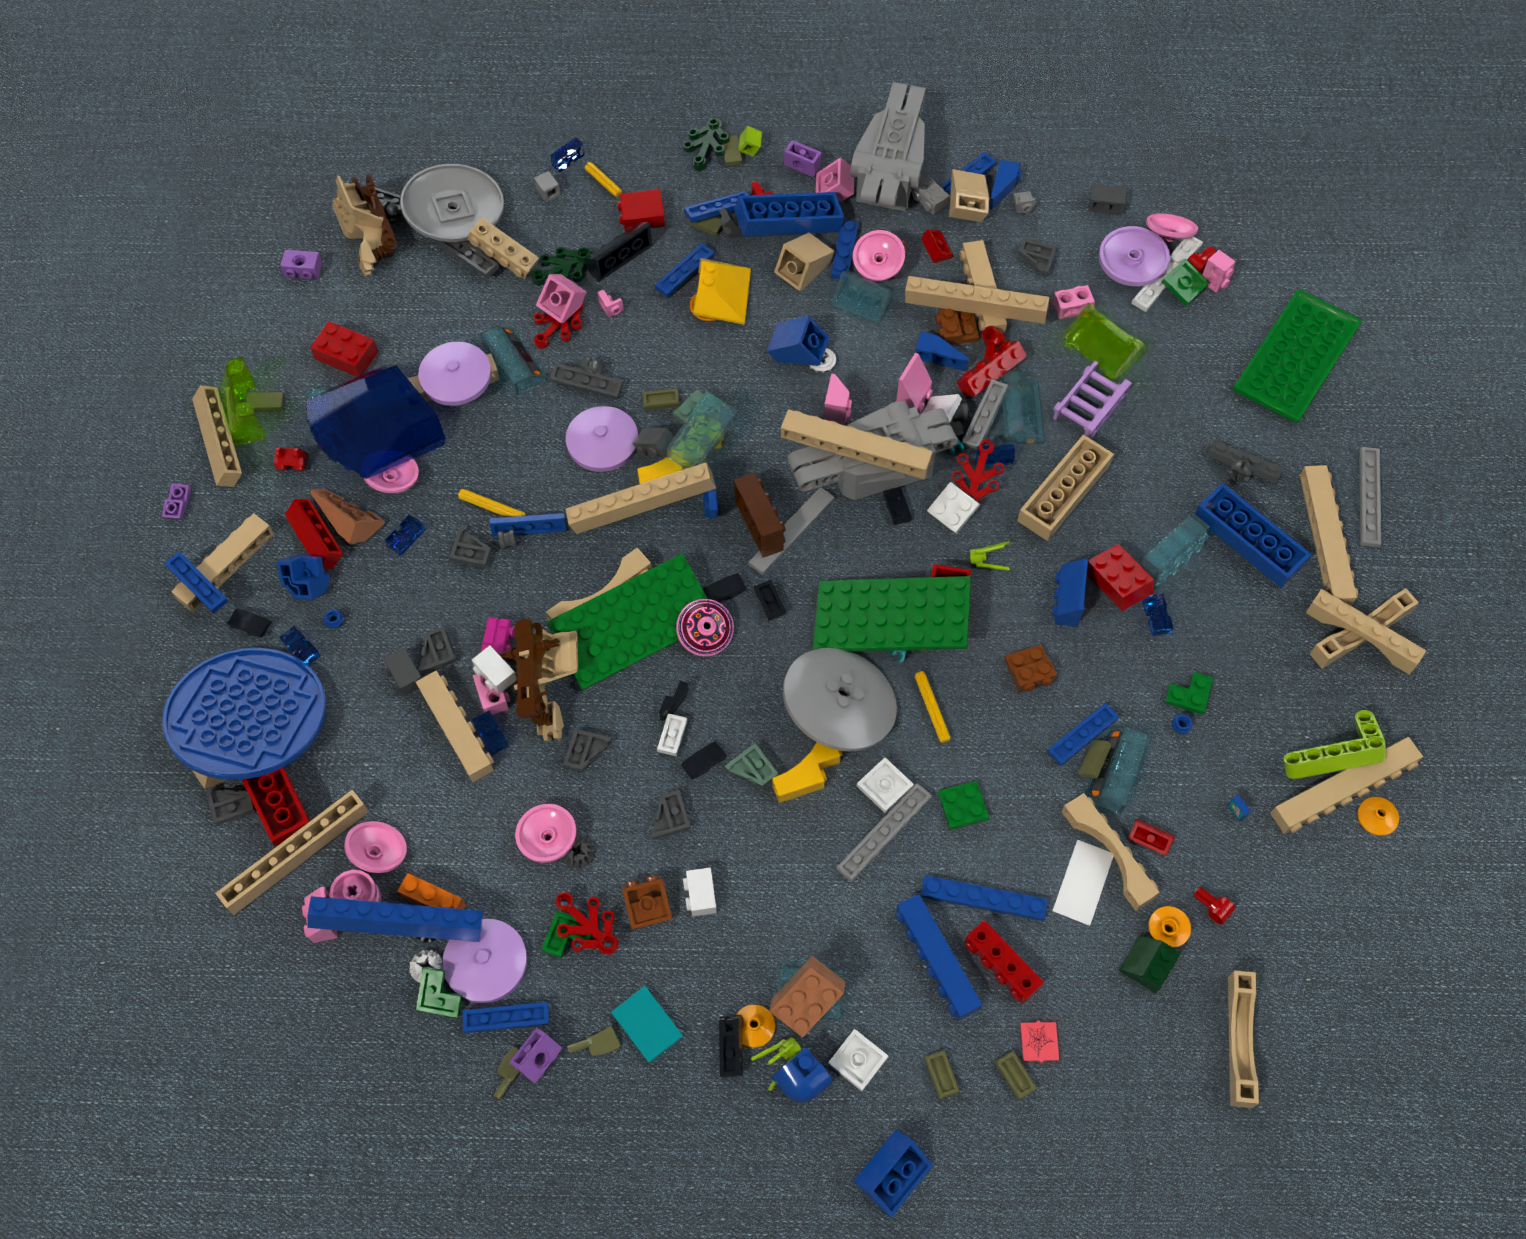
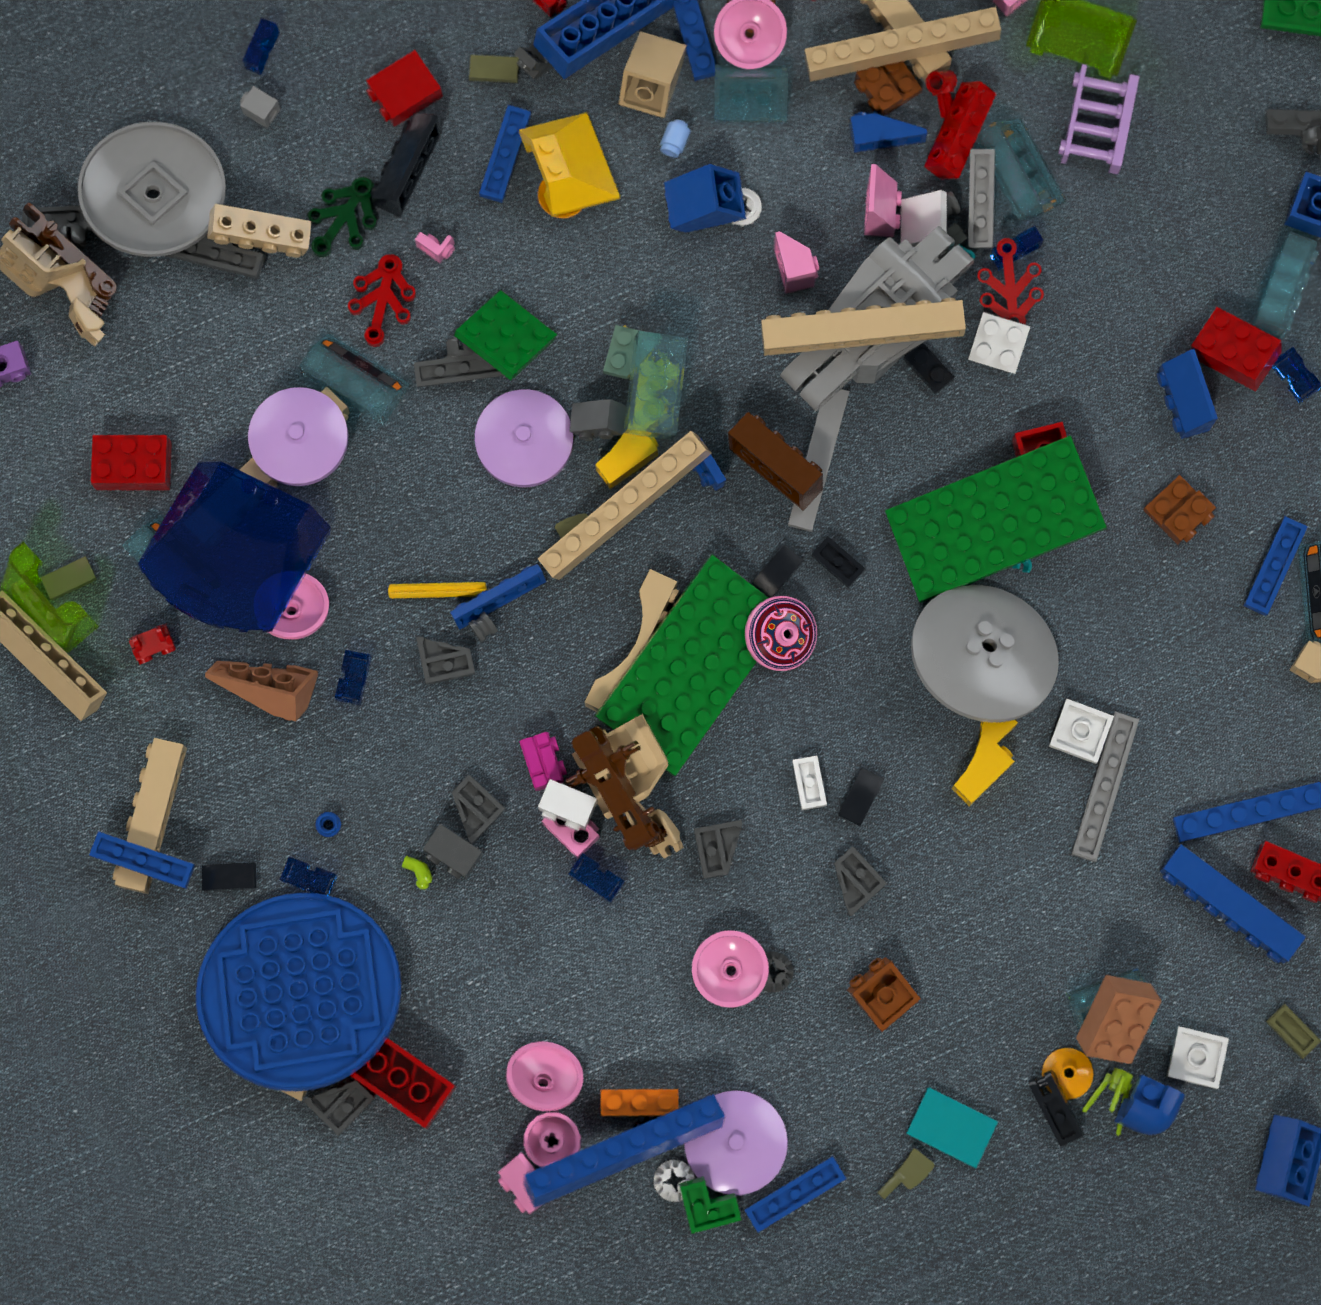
camera: 25 degrees left, 15 degrees up
medium lavender slope [162,483,192,519] -> none
tan brick [215,790,369,915] -> none
blue brick [277,554,330,599] -> none
red brick [284,499,343,569] -> none
tan brick [416,670,494,782] -> none
olive piece [493,1047,520,1100] -> none
medium lavender brick [509,1028,562,1083] -> none
bright pink slope [536,274,587,323] -> none
green plate [541,911,592,959] -> none
red plant [556,892,619,955] -> none
yellow axle [585,162,622,197] -> none
olive tile [642,389,680,411] -> none
black slope [659,680,689,721] -> none
white brick [683,867,717,917] -> none
blue plate [684,191,748,223] -> none
sand green wing [725,743,779,787] -> none
yellow axle [915,671,950,743] -> none
green plate [938,781,989,830] -> none
lime plant [970,541,1010,571] -> none
tan brick [1017,435,1114,541] -> none
olive tile [1078,740,1112,779] -> none
none -> lime arm [402,855,432,889]
none -> green plate [454,290,557,381]
none -> light blue brick [660,119,691,158]

